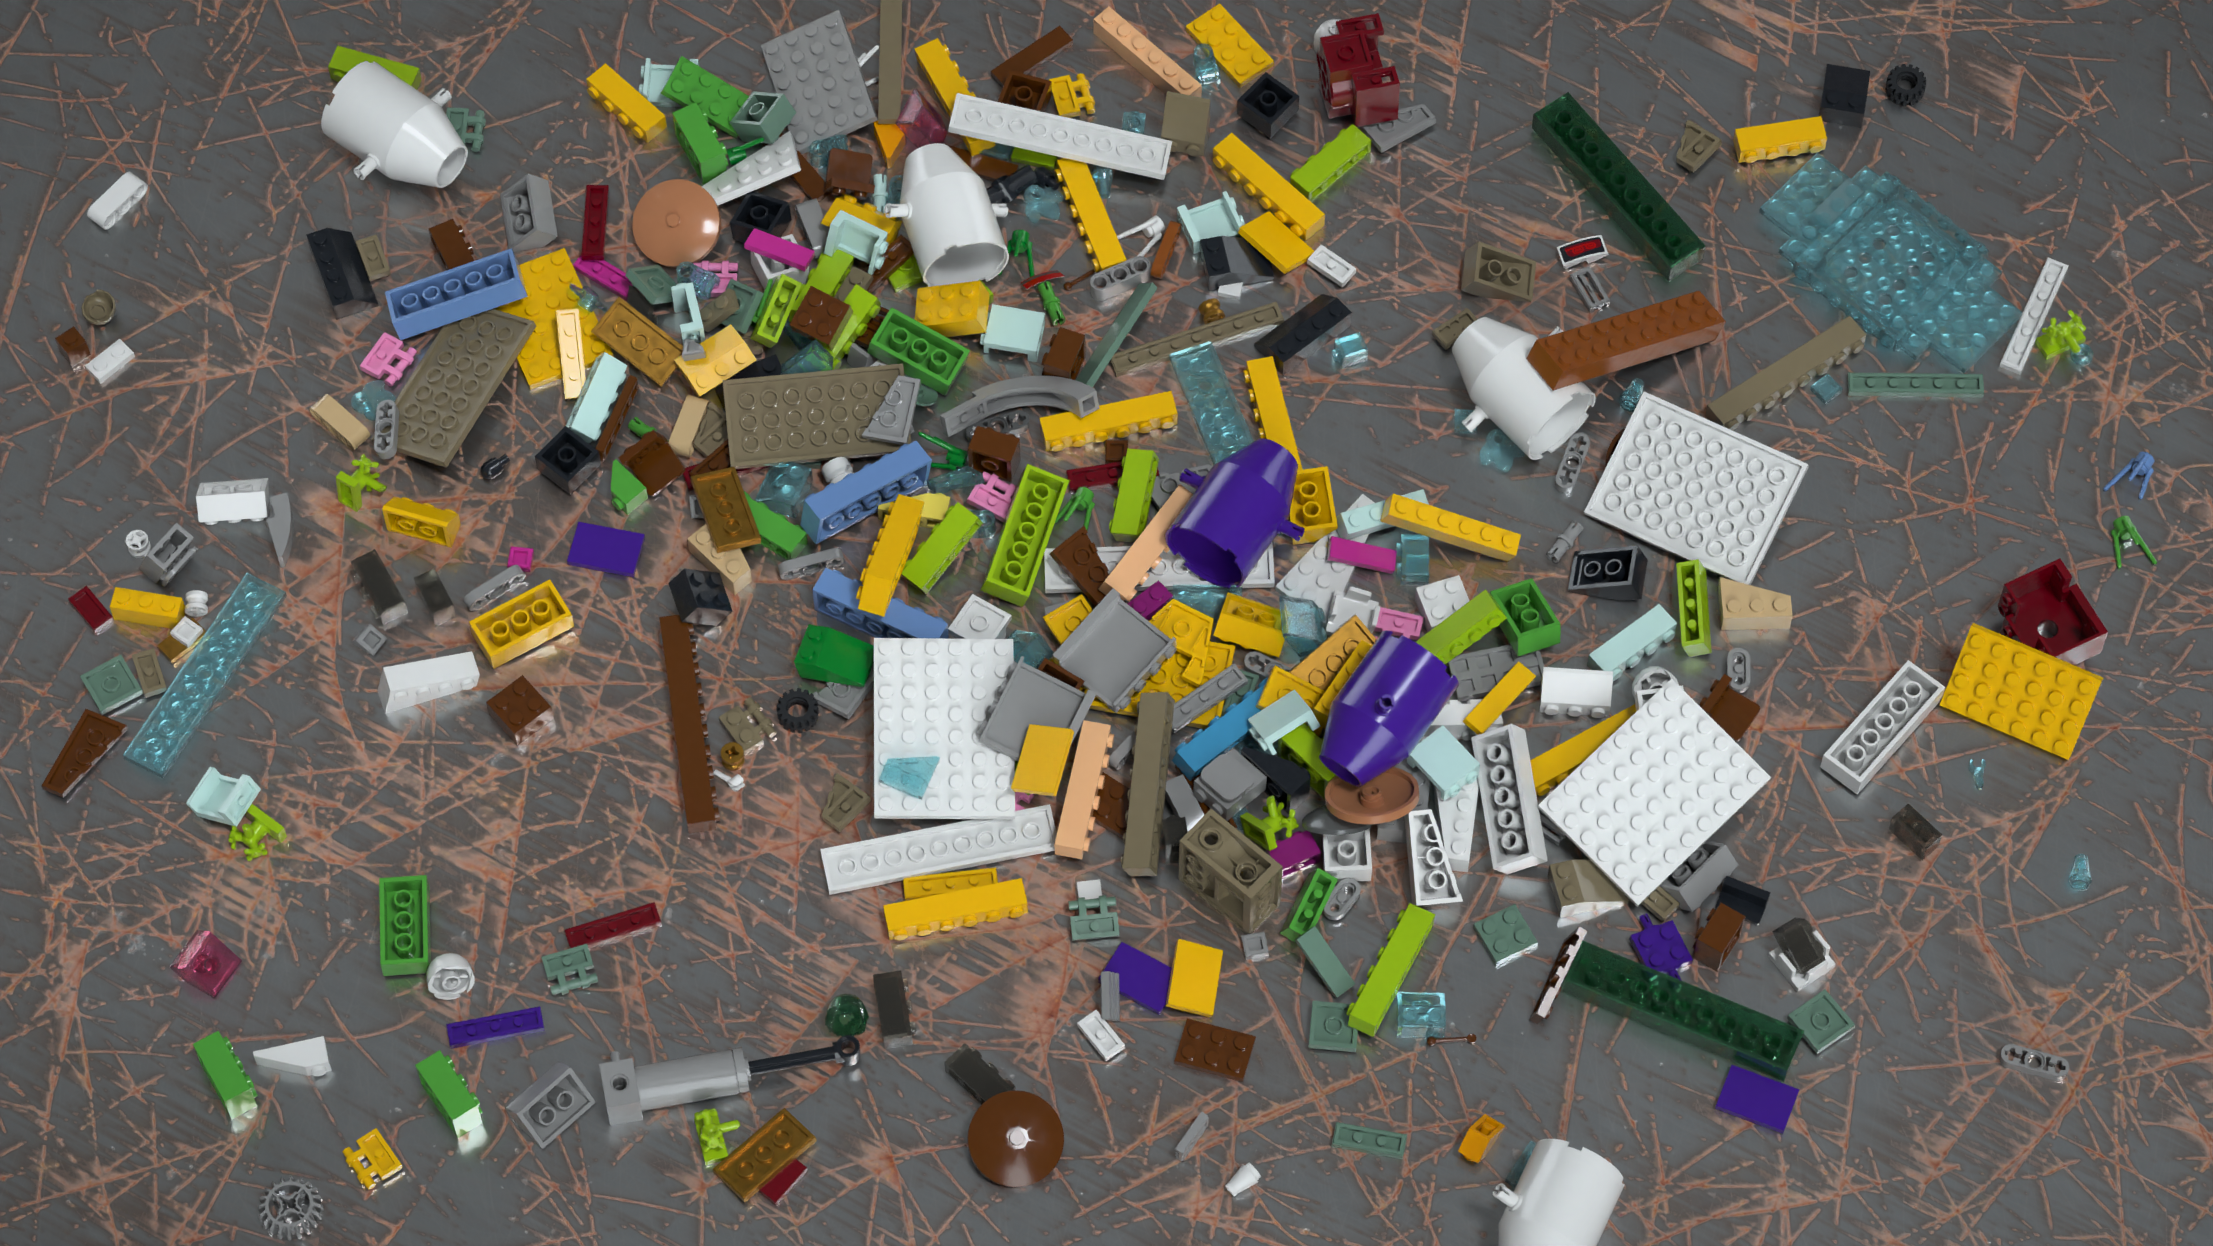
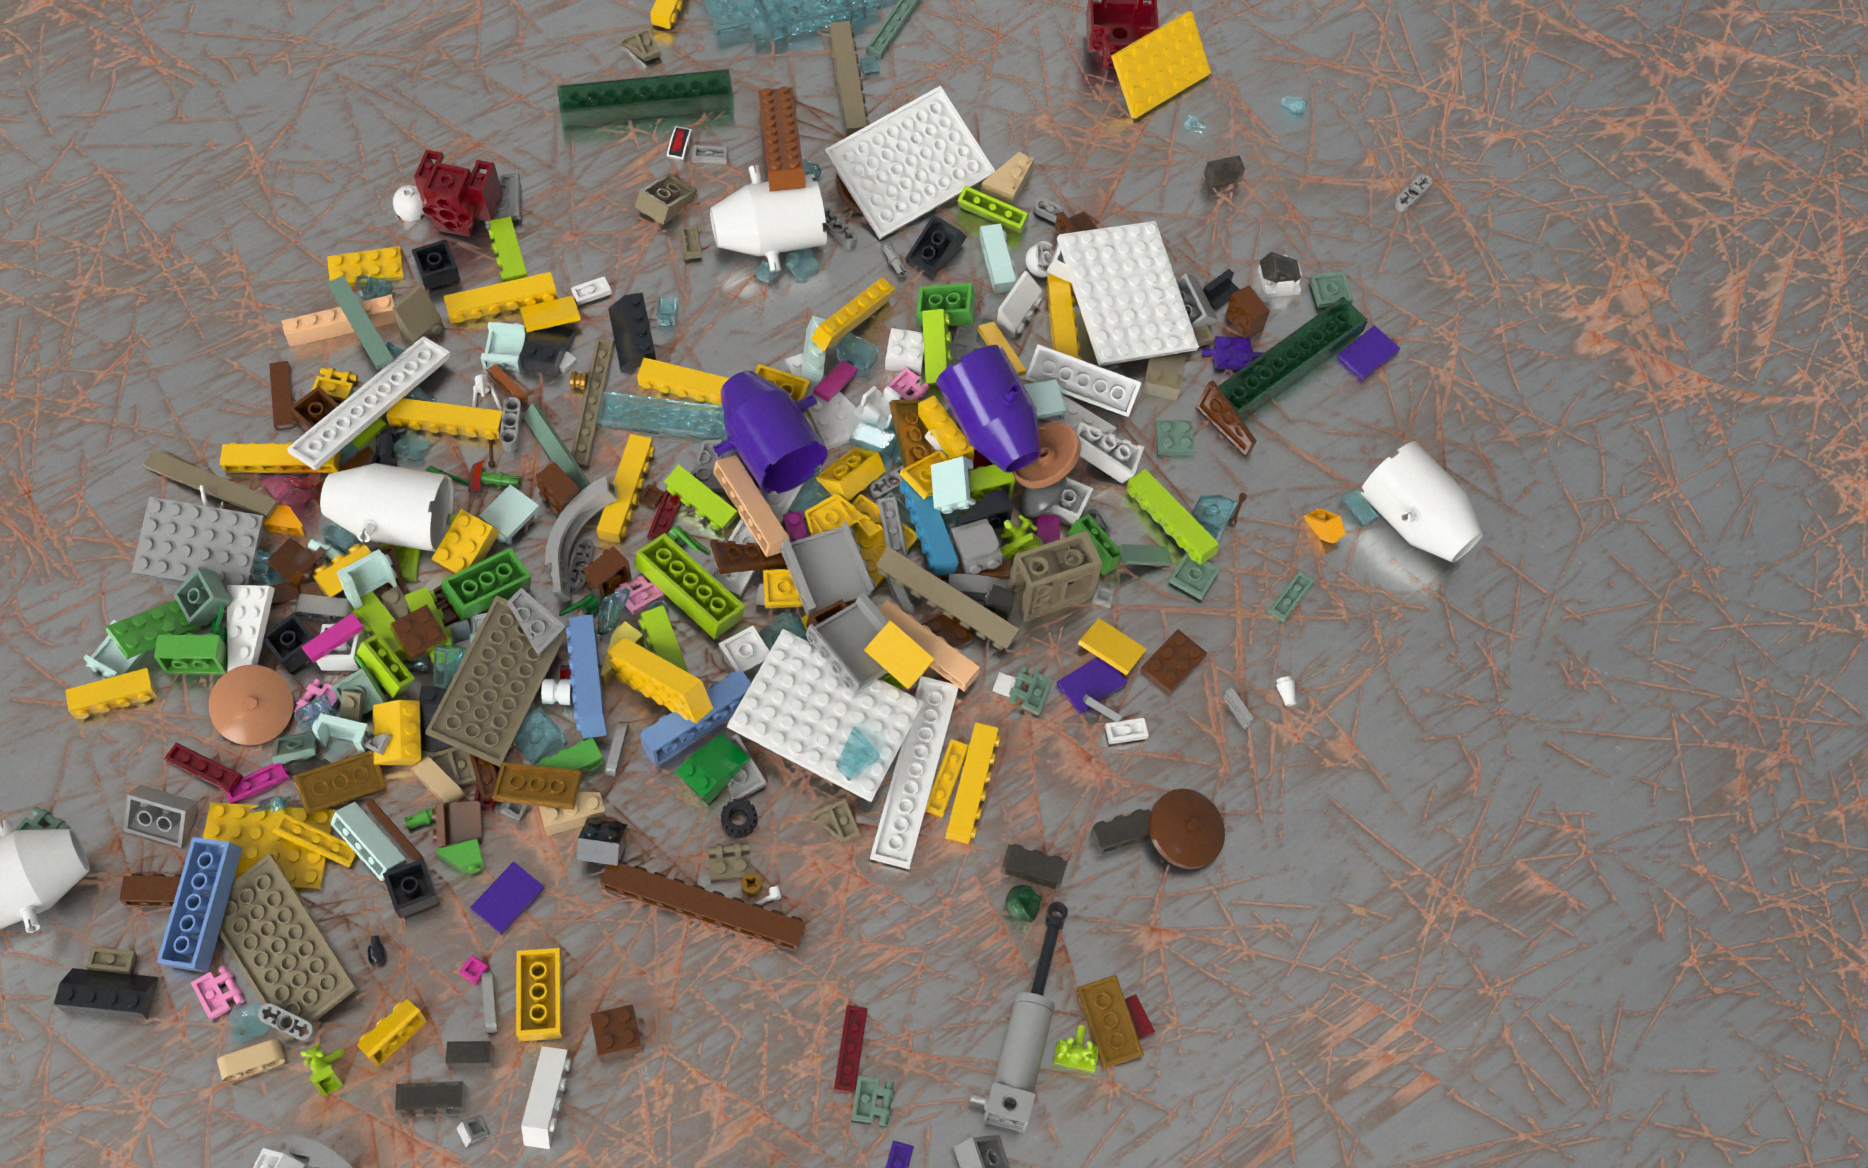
camera: 70 degrees left, 0 degrees up
white brick [1820,660,1945,794] -> none
none -> sand green tile [326,276,394,369]

